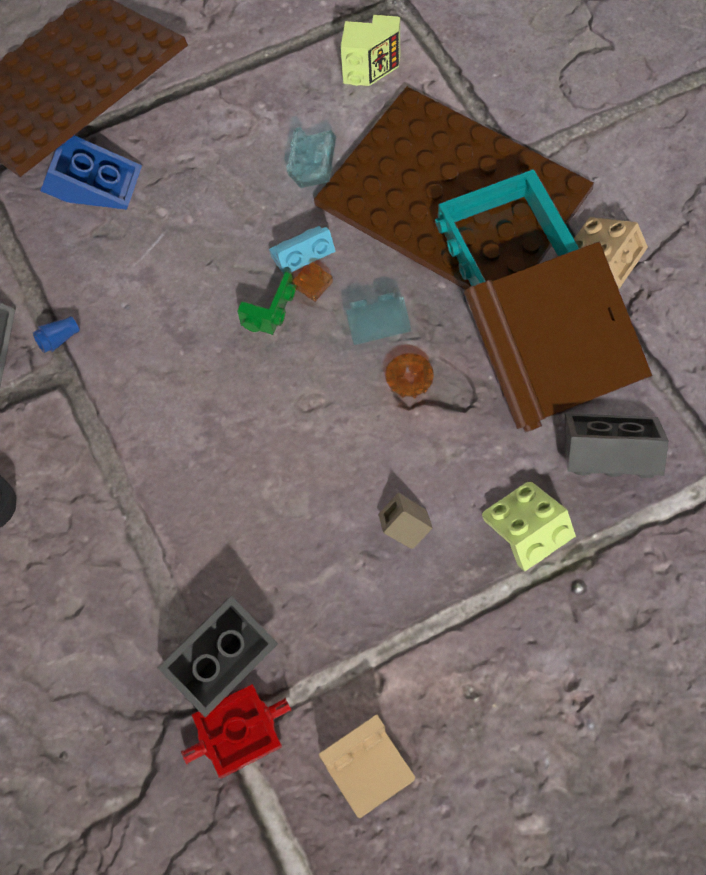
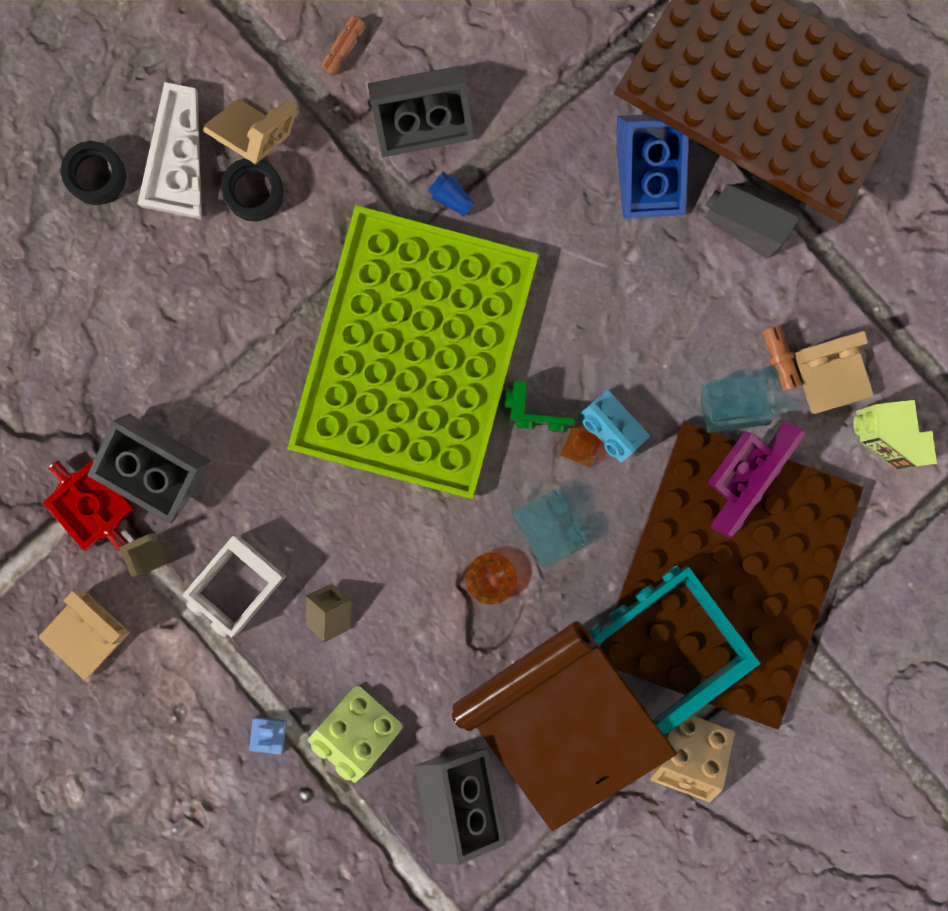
camera: 70 degrees right, 20 degrees up
none -> dark tan panel [119,534,170,577]
none -> white window [182,535,287,638]
none -> light blue tile [249,717,287,755]
none -> lime plate [287,205,539,500]
none -> dark grey slope [704,184,807,259]
none -> magenta bracket [708,423,806,538]
none -> nougat pin [761,325,803,392]
none -> tan bracket [794,331,873,414]

